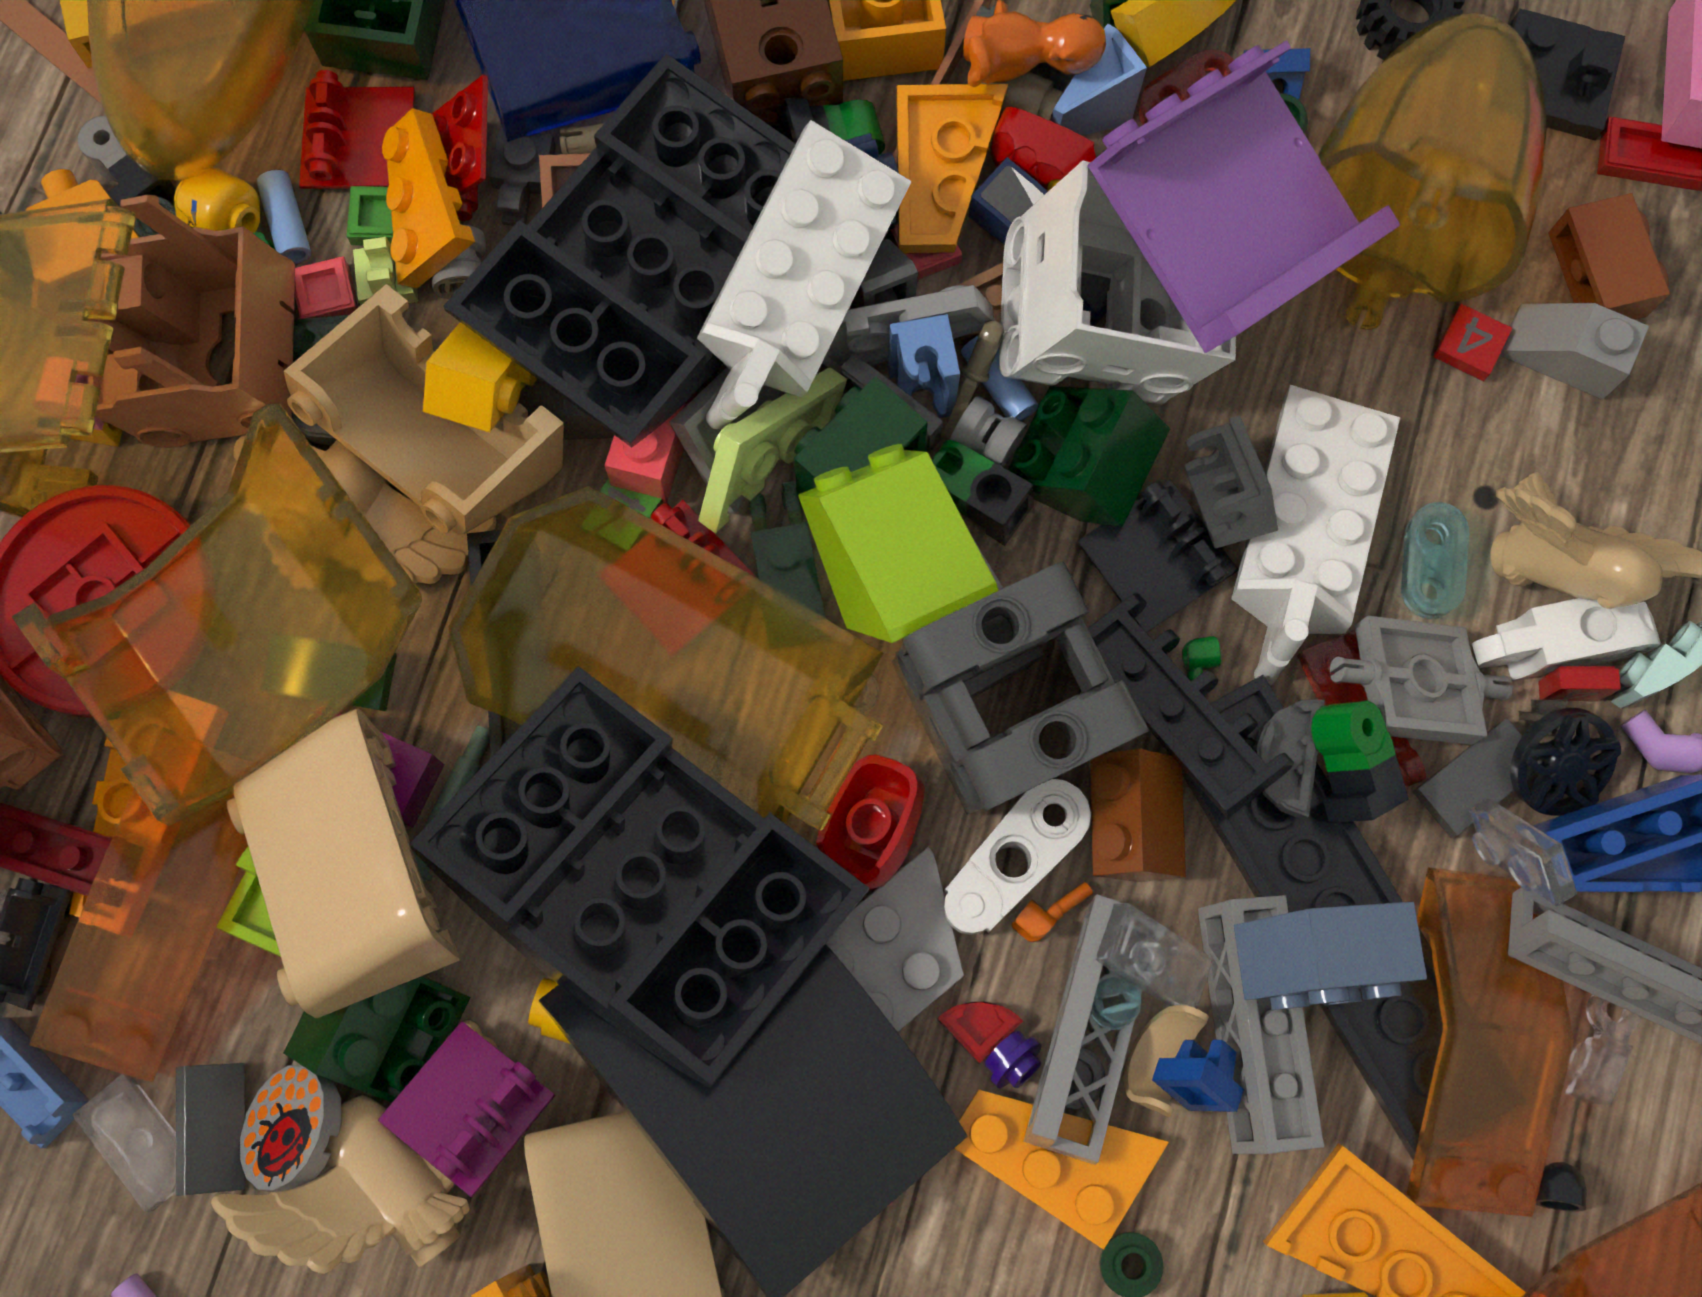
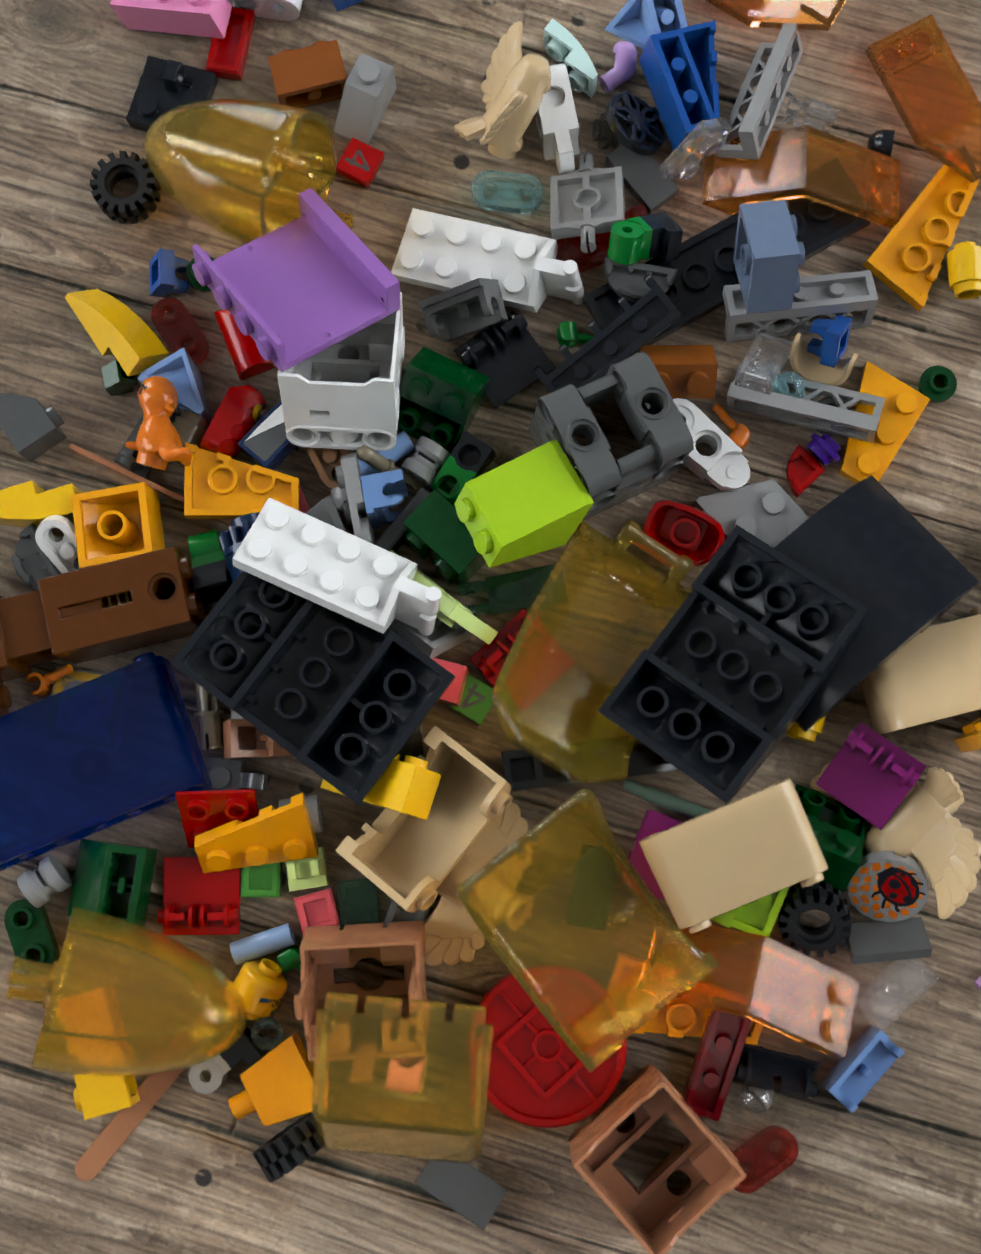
camera: 85 degrees left, 5 degrees up
red tile [1538,666,1621,701] -> none
none -> black tyre [778,882,851,958]

